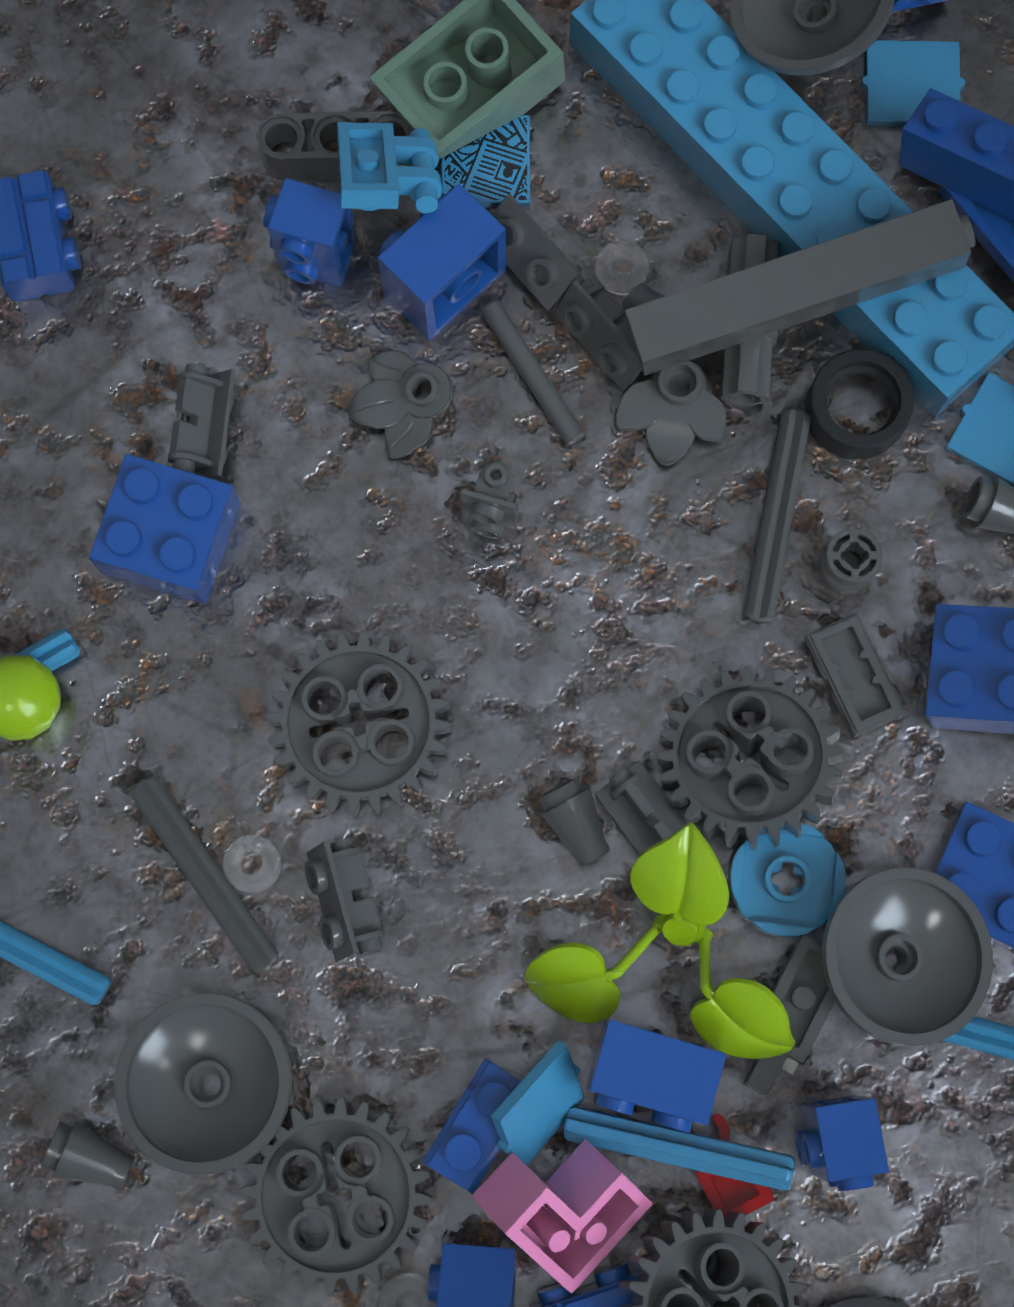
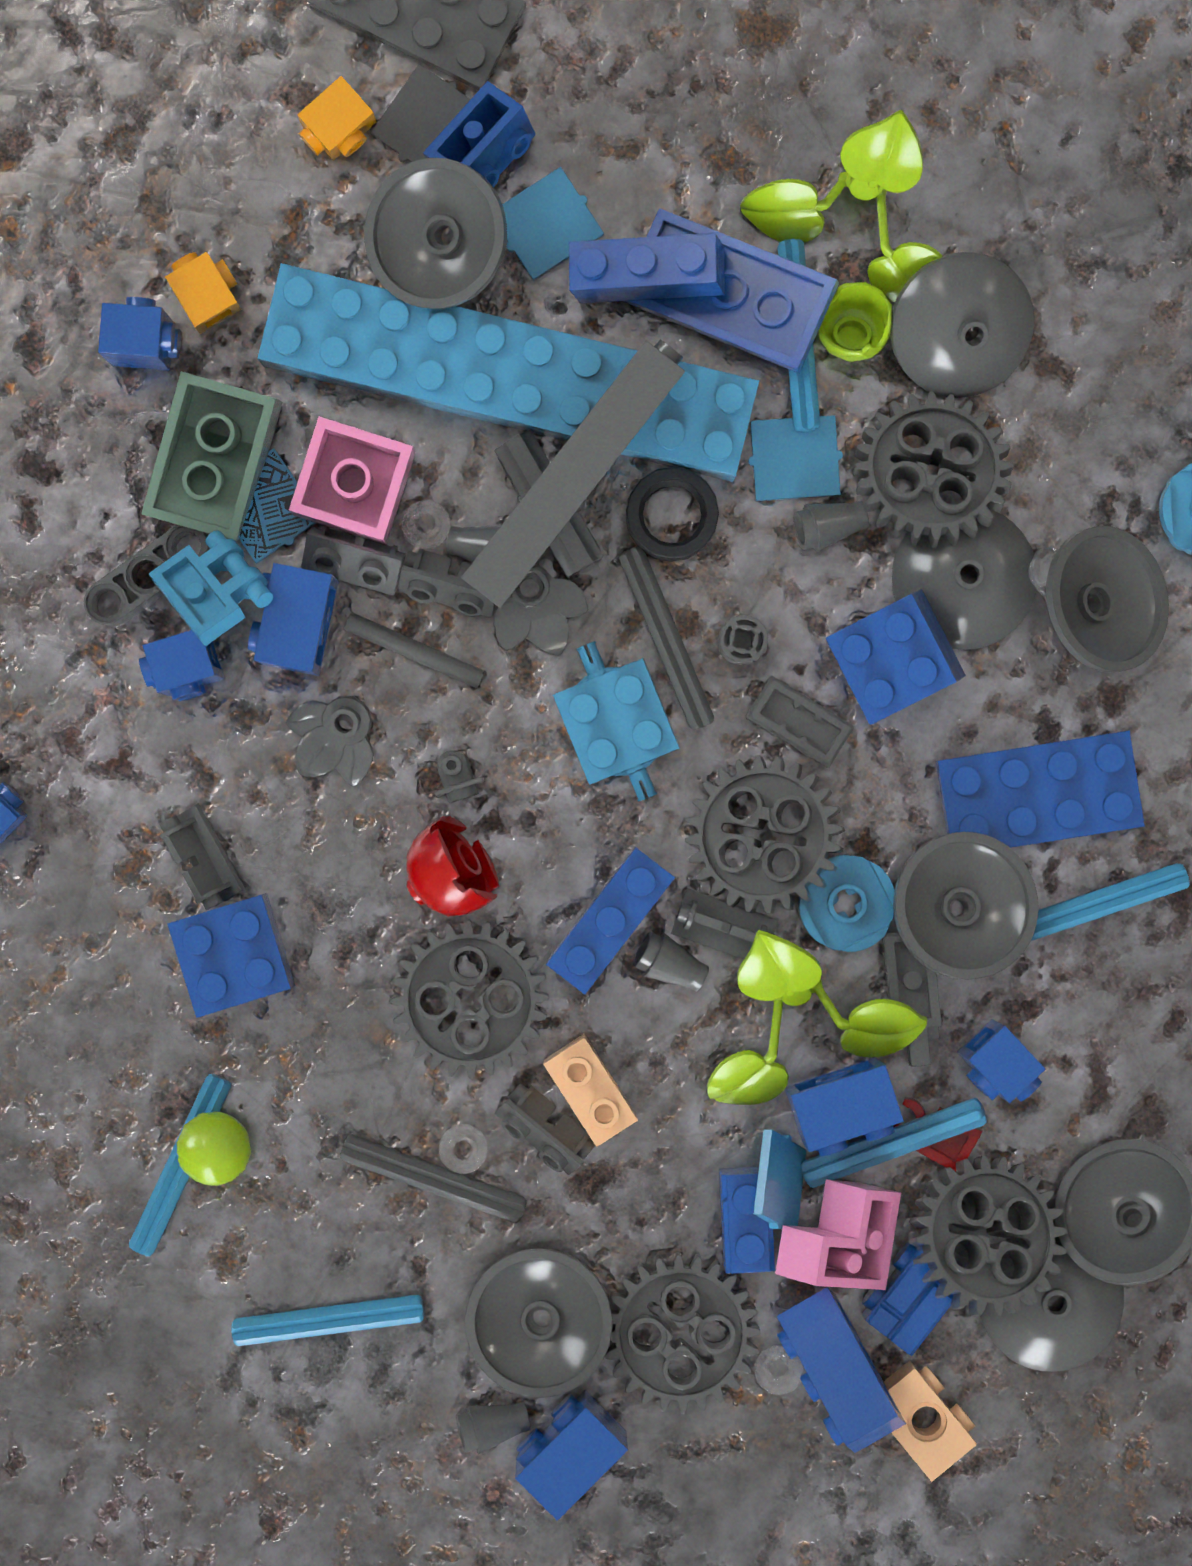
camera: 30 degrees left, 10 degrees up
none -> bright pink brick [289,416,416,545]
none -> red cylinder [406,816,499,916]
none -> blue brick [515,1390,628,1521]
none -> light nougat brick [543,1034,638,1147]
none -> blue brick [546,847,675,994]
none -> dark azure plate [553,641,680,802]

